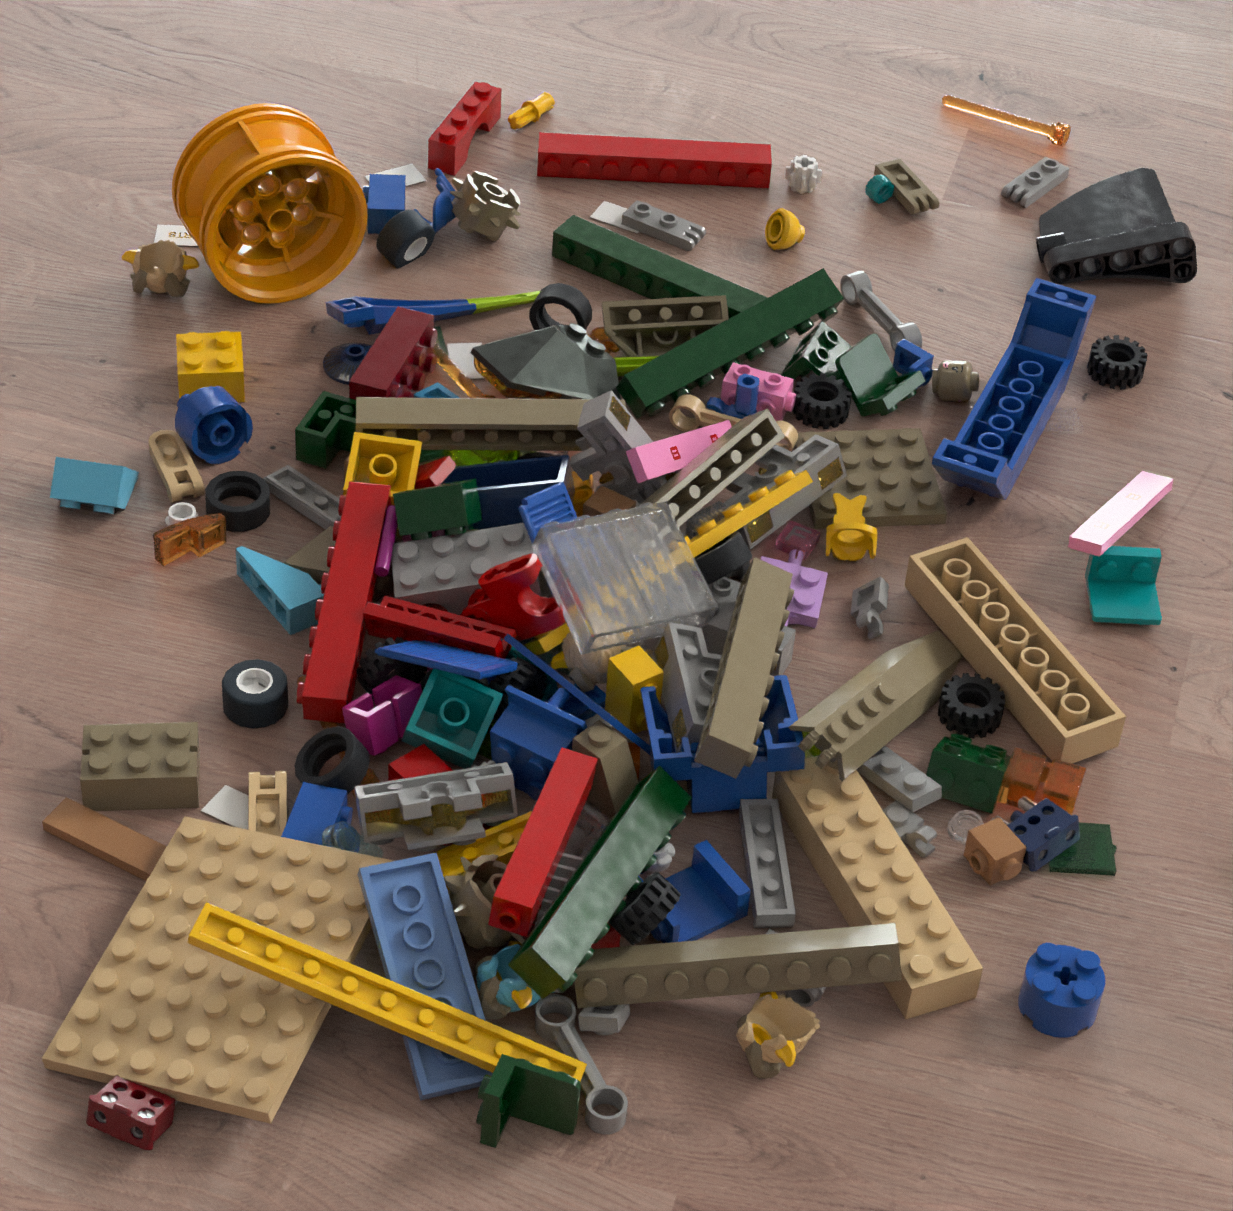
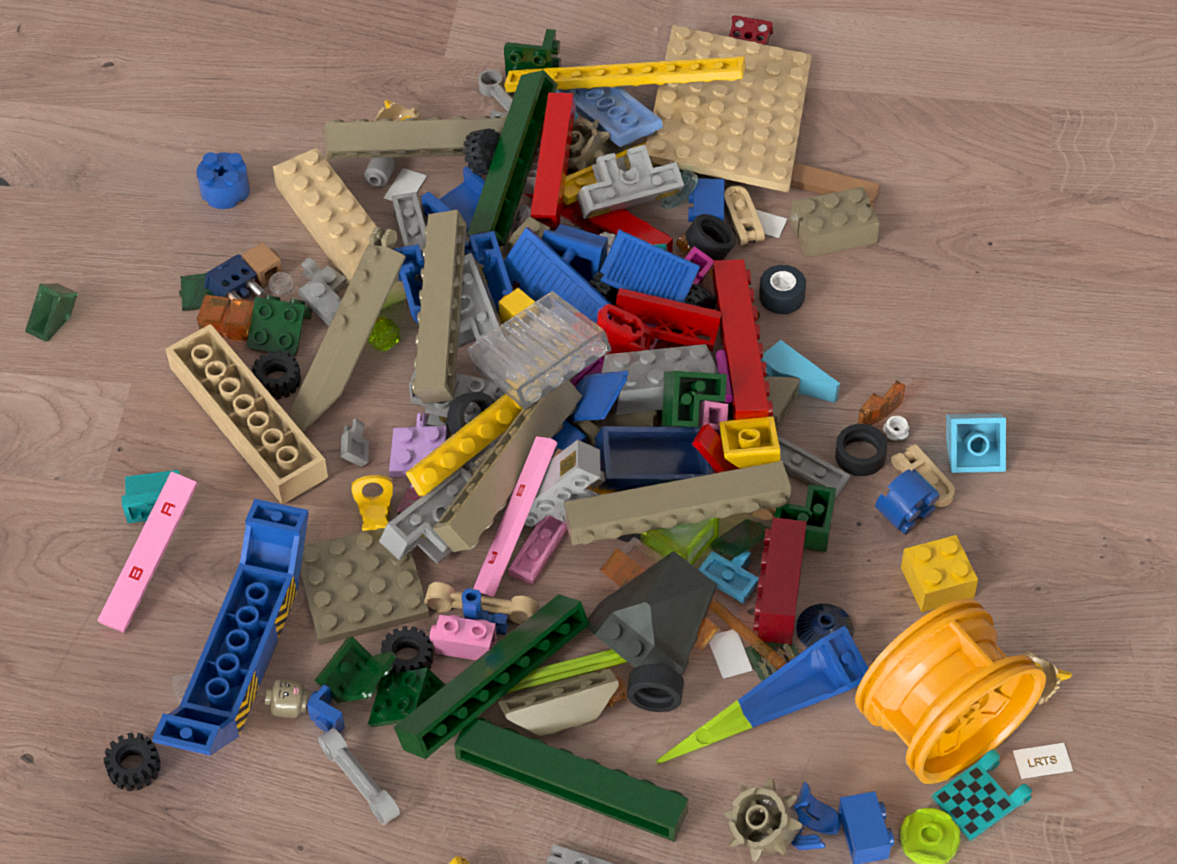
camera: 175 degrees right, 10 degrees up
black wheel [376,209,435,268] -> none

